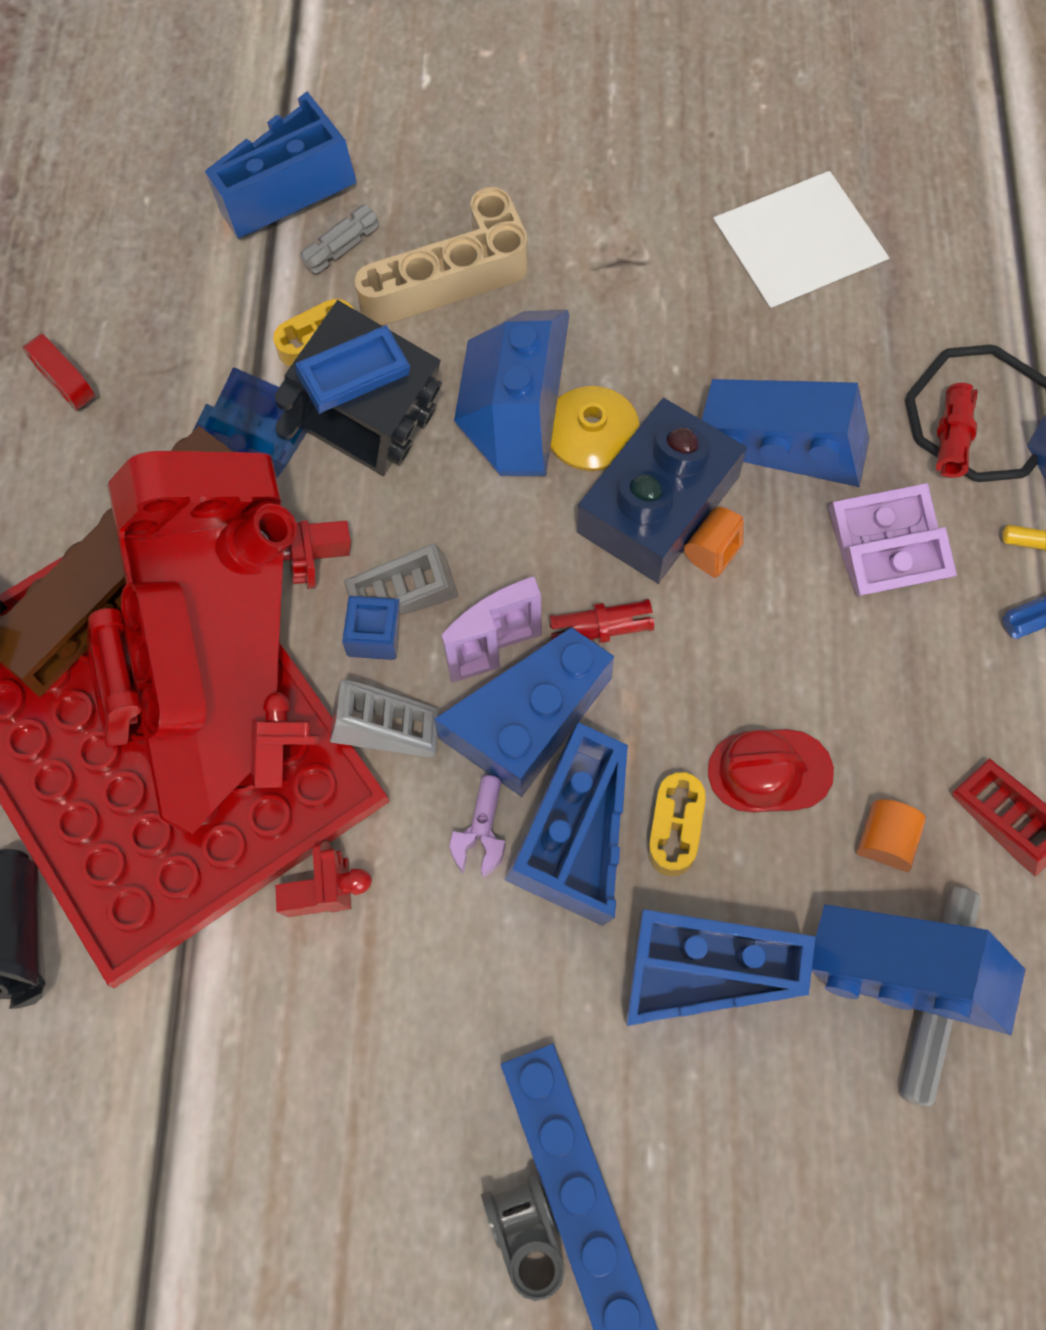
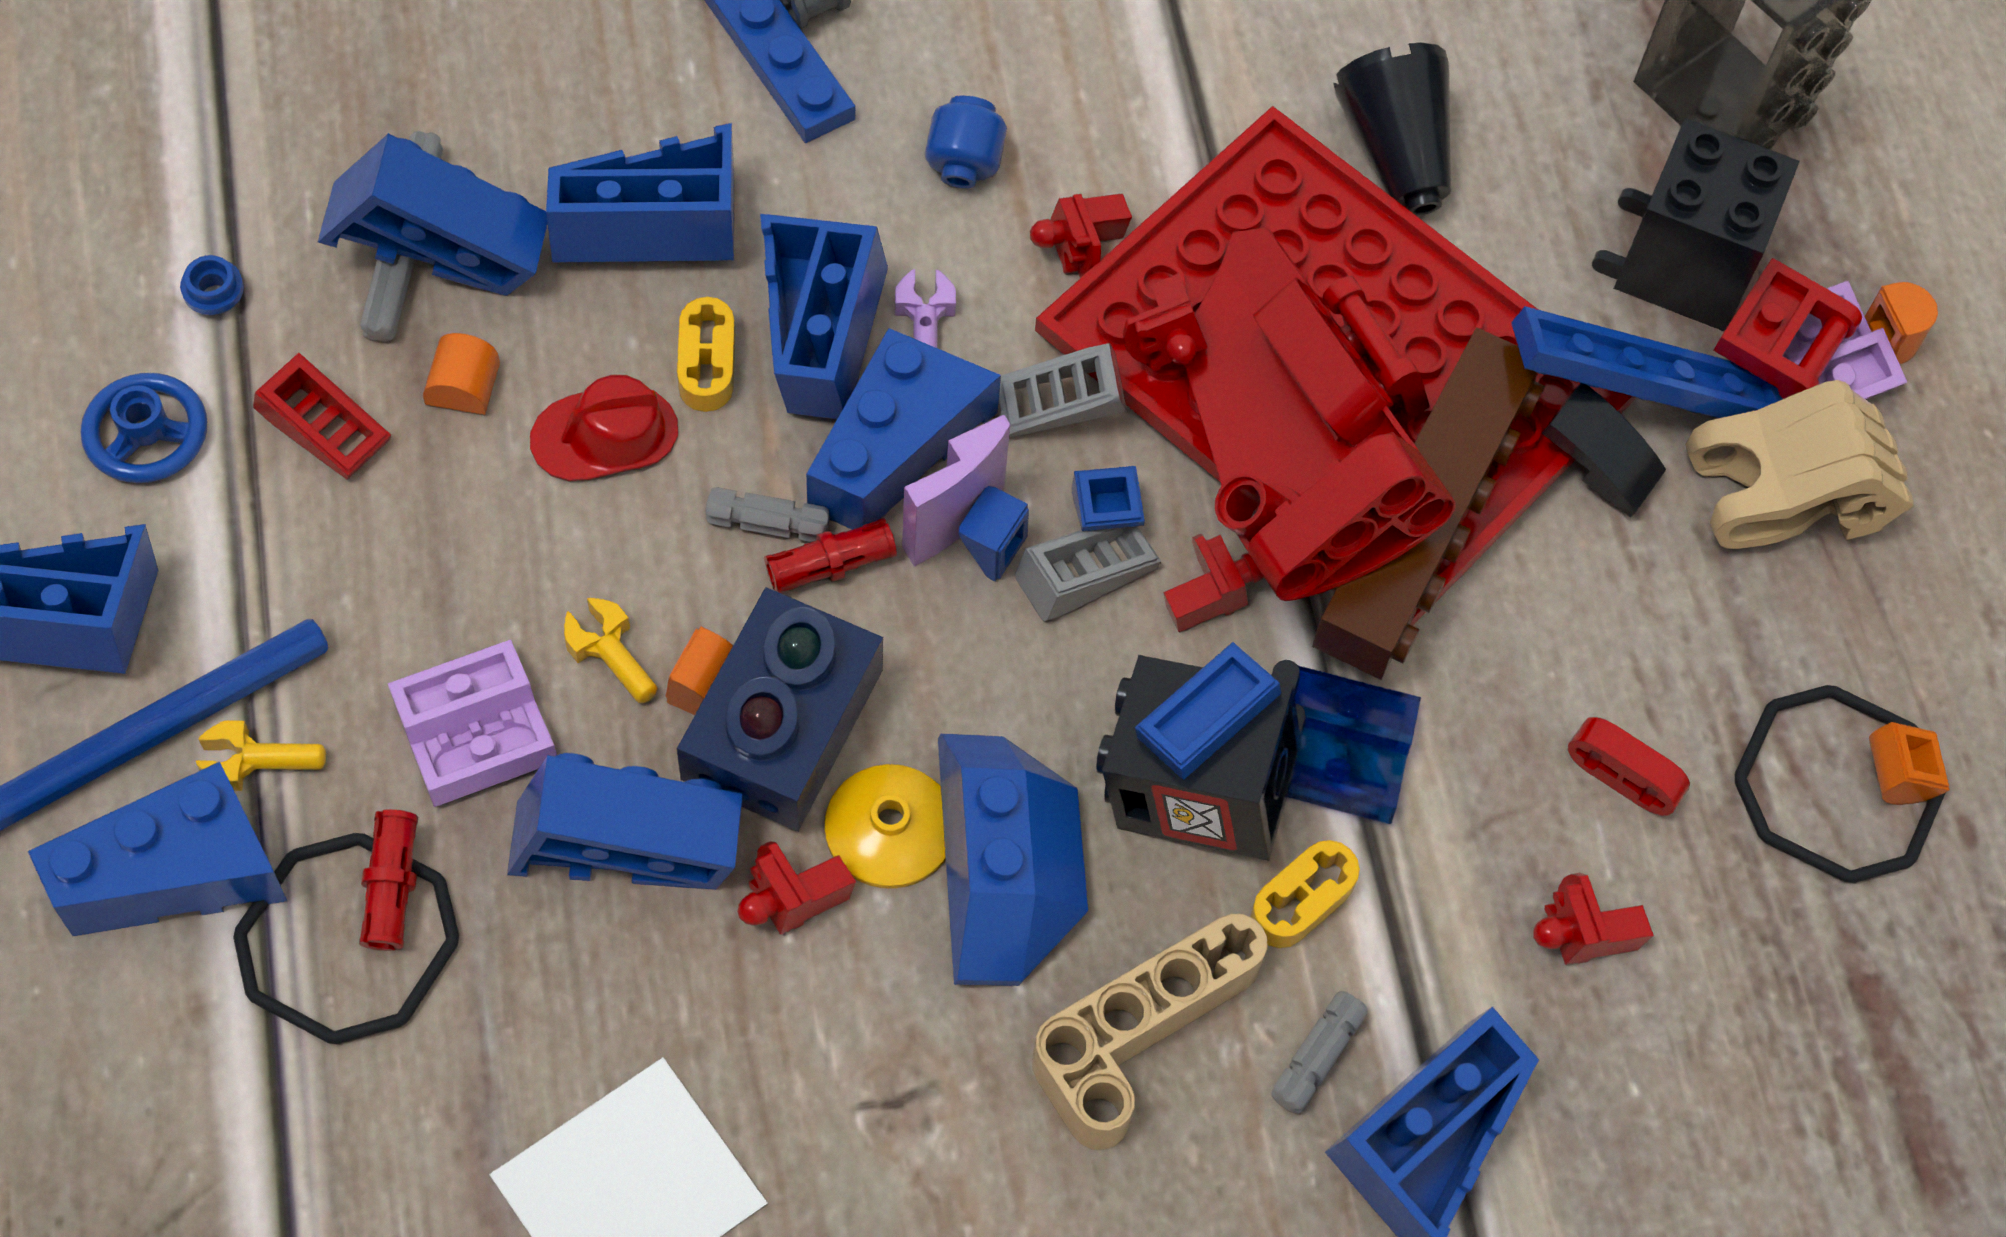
camera: 160 degrees right, 5 degrees down
none -> yellow bar [564,598,658,704]
none -> light grey axle [706,487,830,542]
none -> red piece [737,841,856,935]
none -> blue head [925,95,1007,188]
none -> blue slope [959,486,1029,581]
none -> red piece [1533,872,1654,965]

